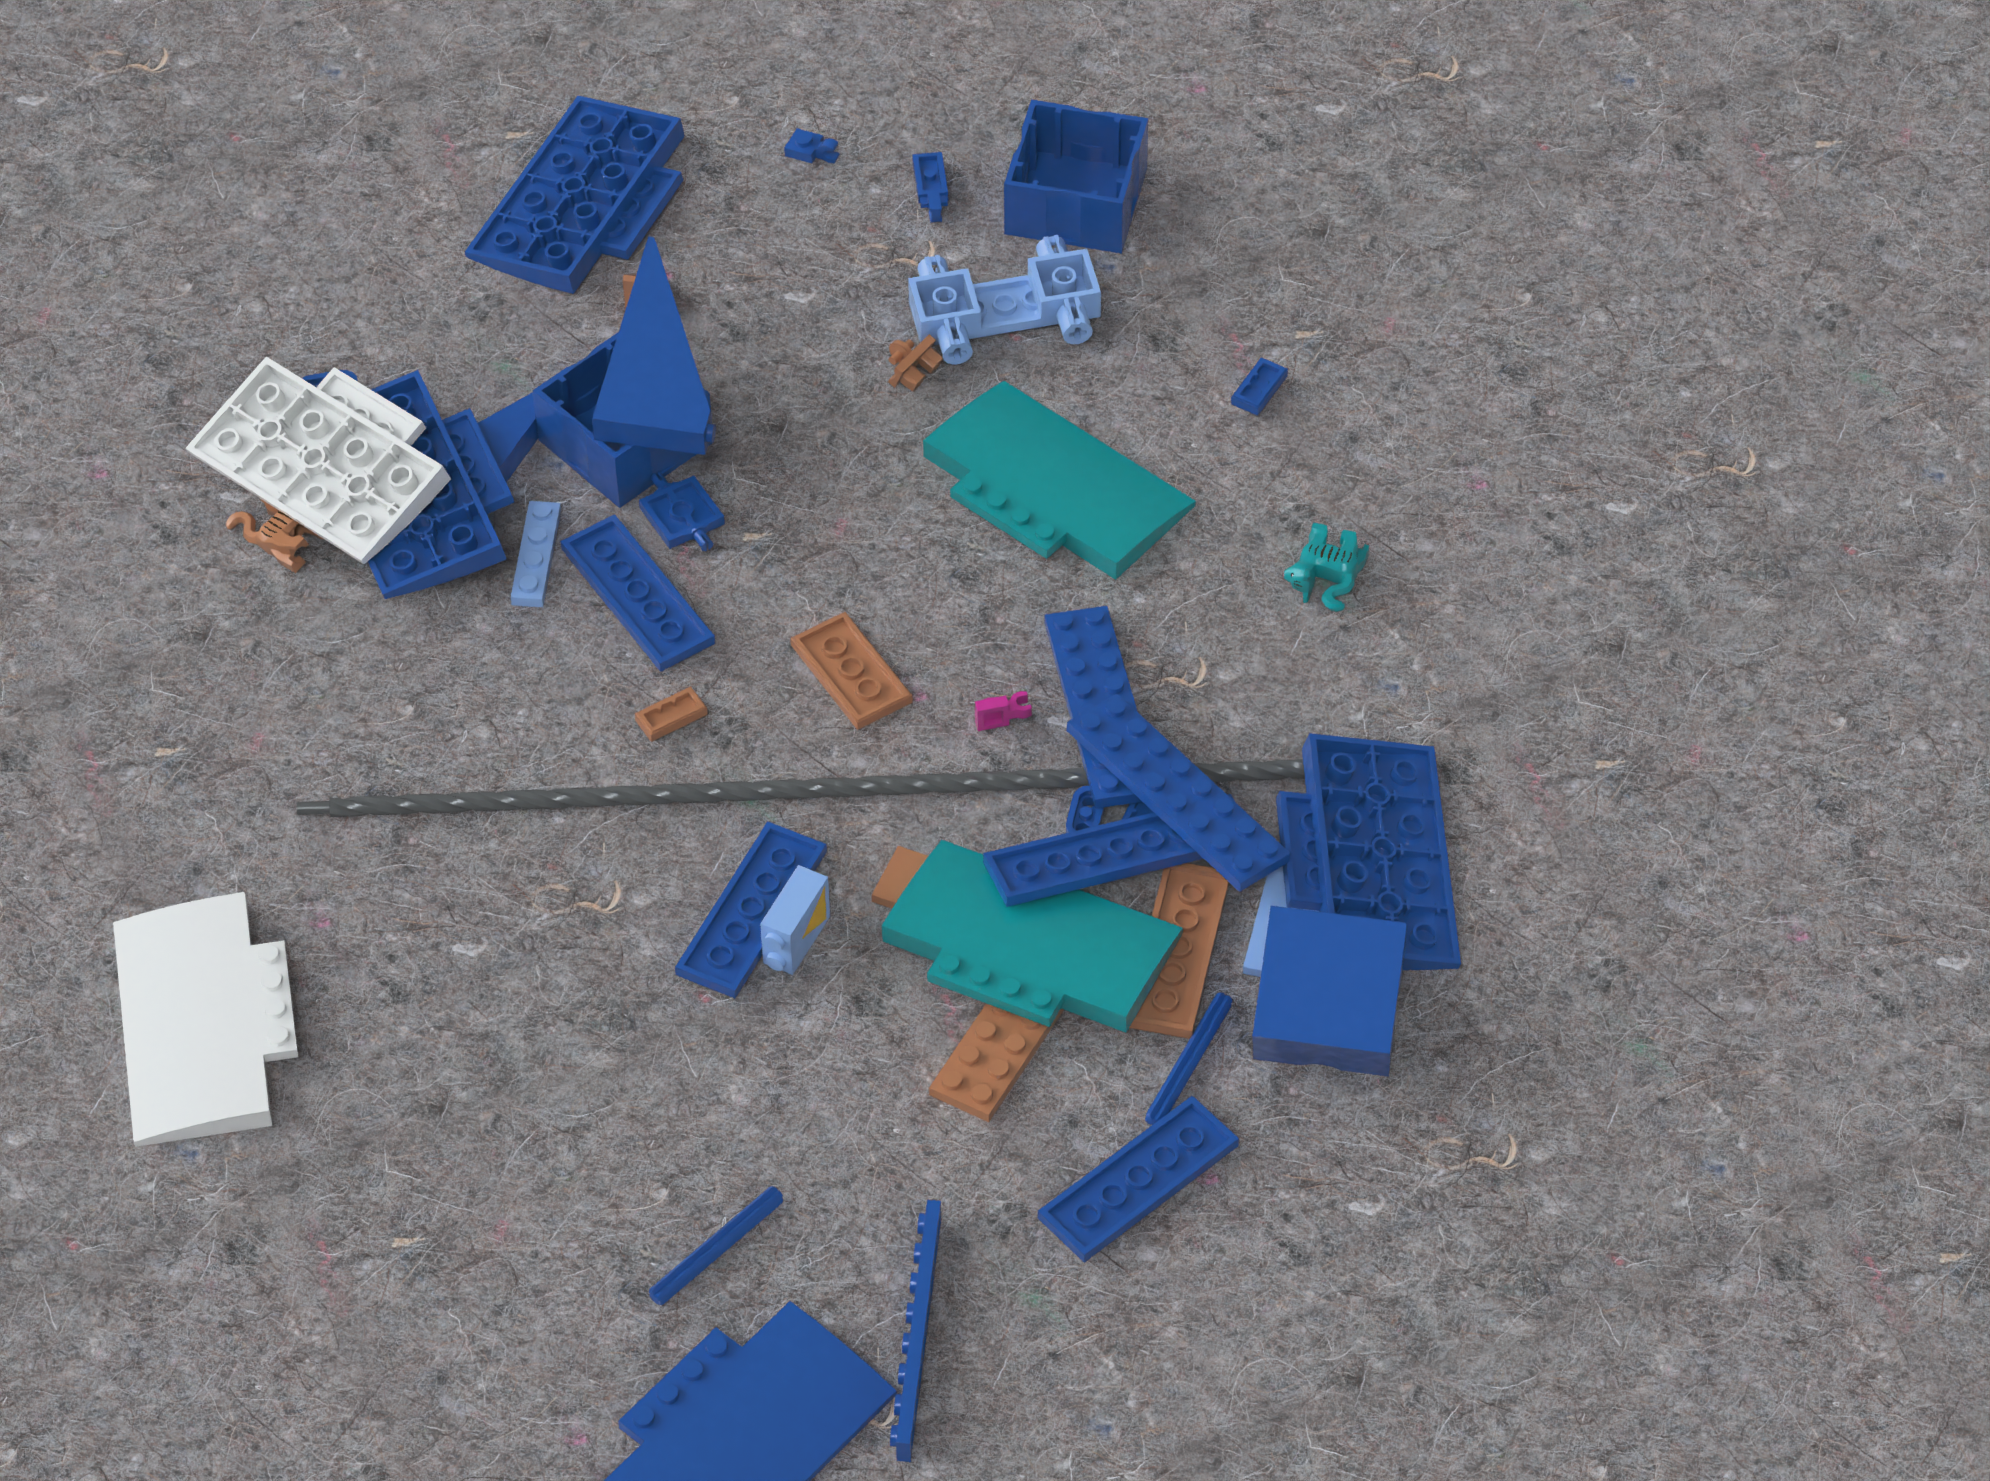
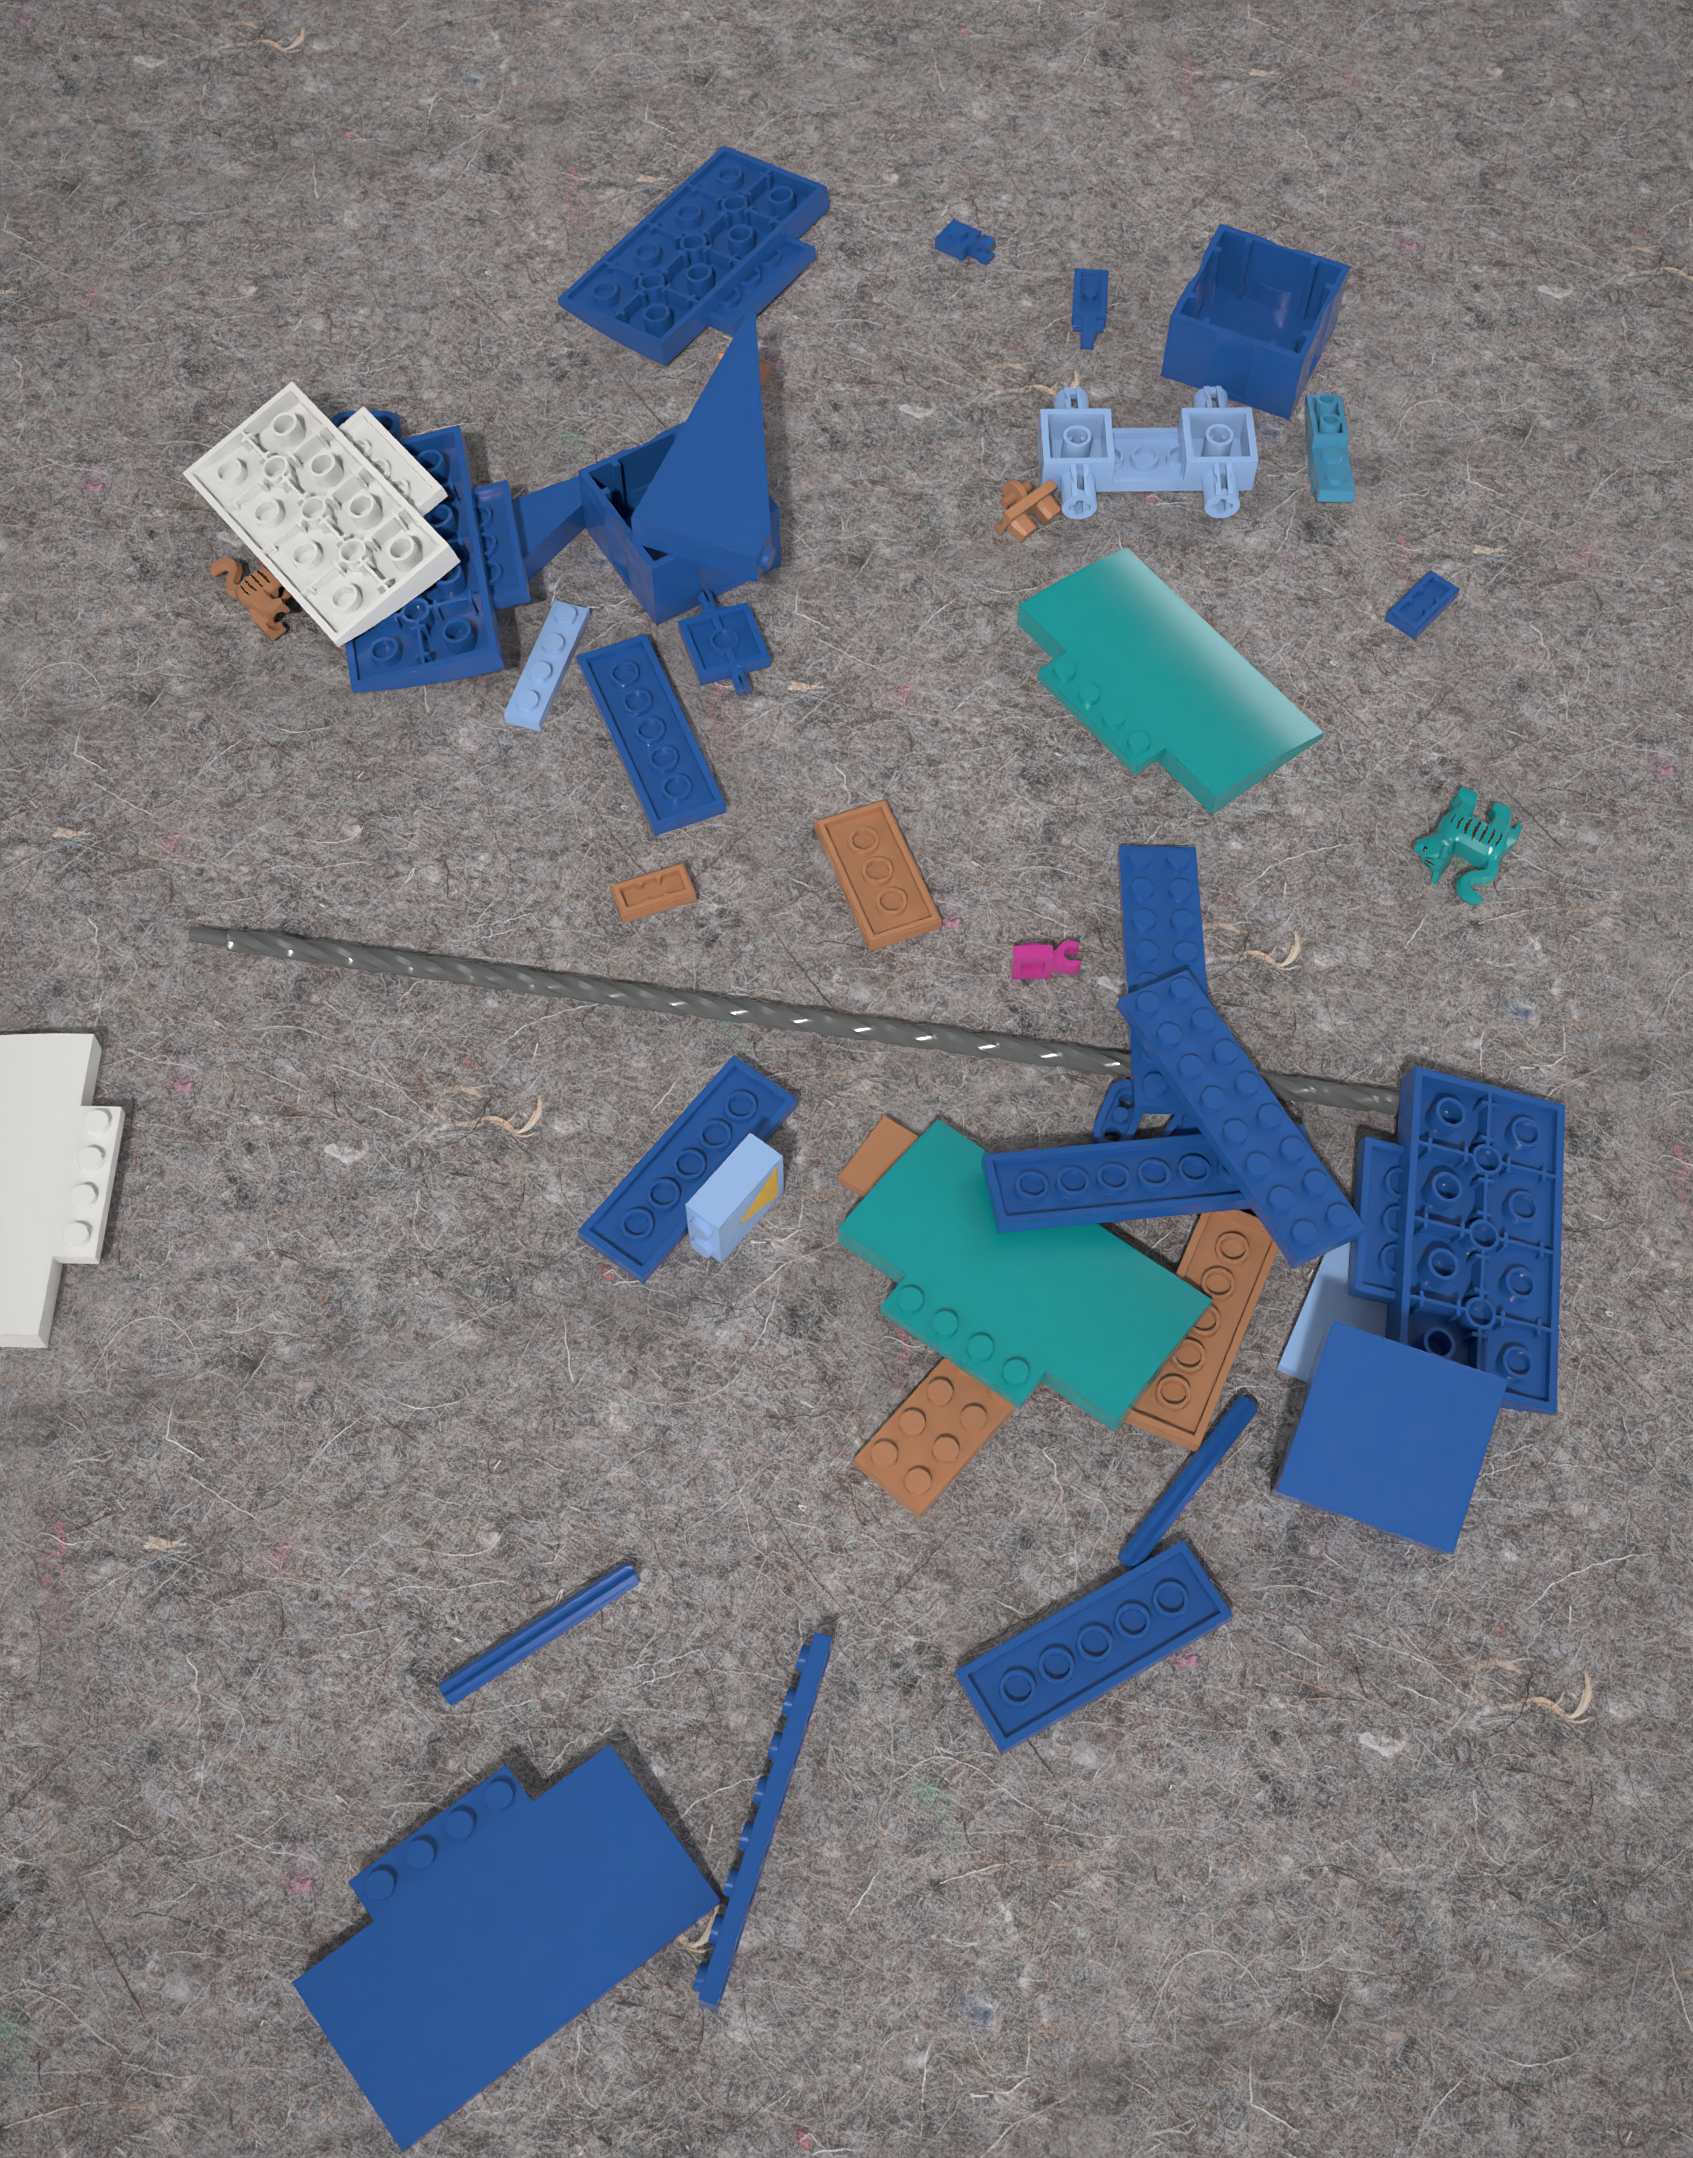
camera: 10 degrees right, 10 degrees up
none -> dark azure slope [1305,393,1355,502]

